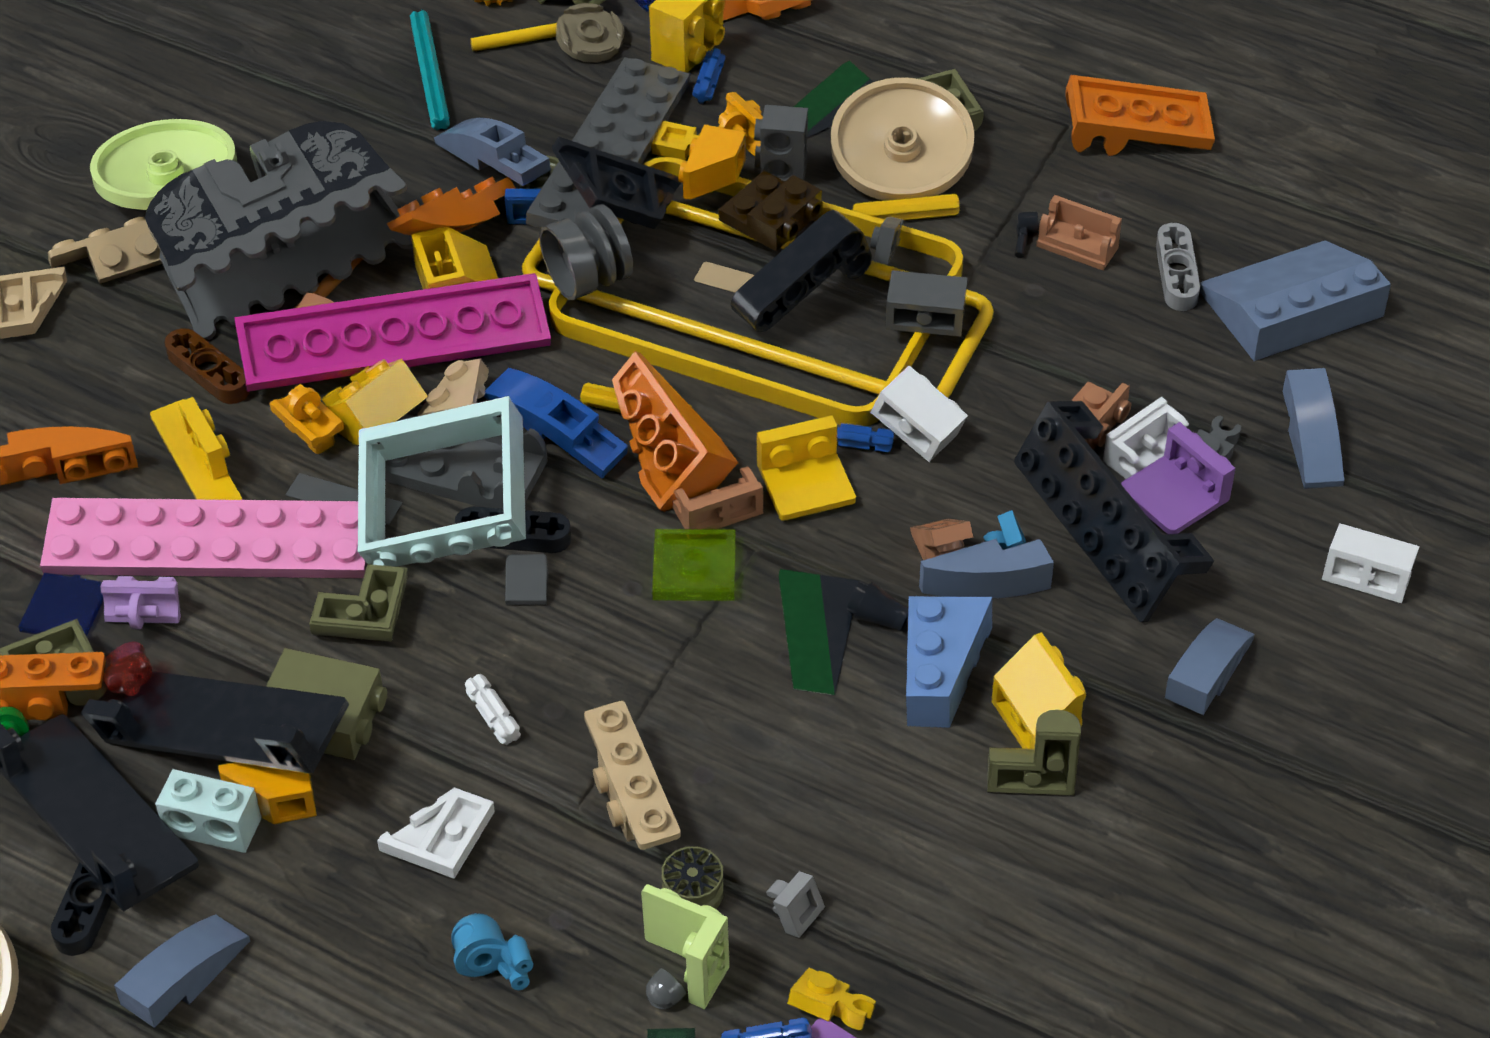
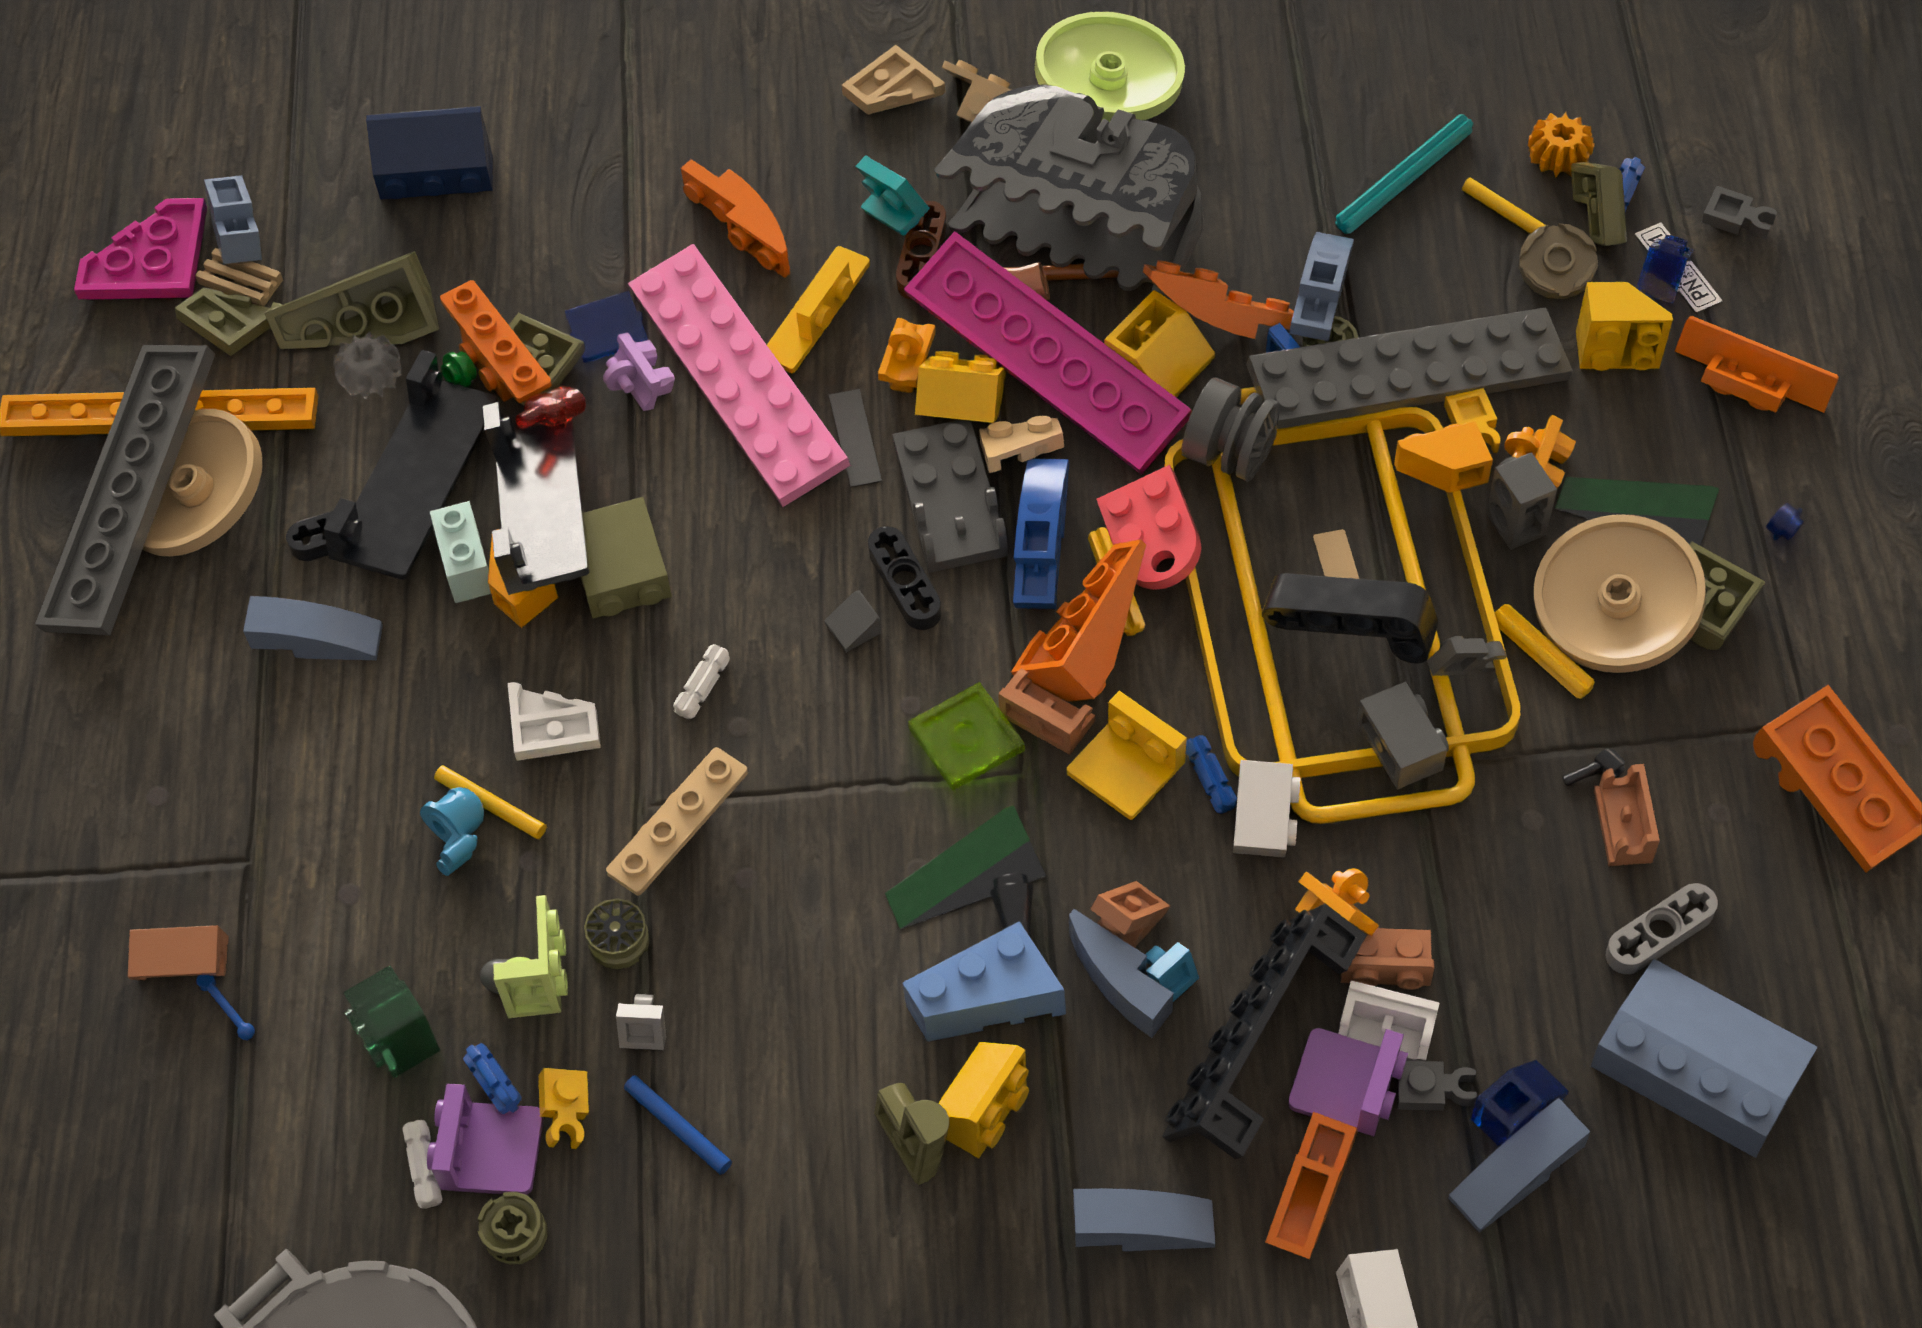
camera: 60 degrees right, 10 degrees up
olive brick [309,564,408,642] -> none
light aqua window [358,396,526,567] -> none
black wing [552,137,681,229] -> none
blue axle [692,48,726,104] -> none
dark brown plate [718,171,823,251] -> none
none -> yellow bar [434,765,547,839]
none -> blue bar [624,1075,732,1175]
none -> teal bracket [855,155,930,235]
none -> coral plate [1096,465,1201,590]
none -> orange slope [1265,1112,1358,1260]
none -> light orange hips [1295,868,1379,936]
none -> clear blue slope [1471,1060,1569,1147]
none -> clear blue plate [1766,502,1804,540]

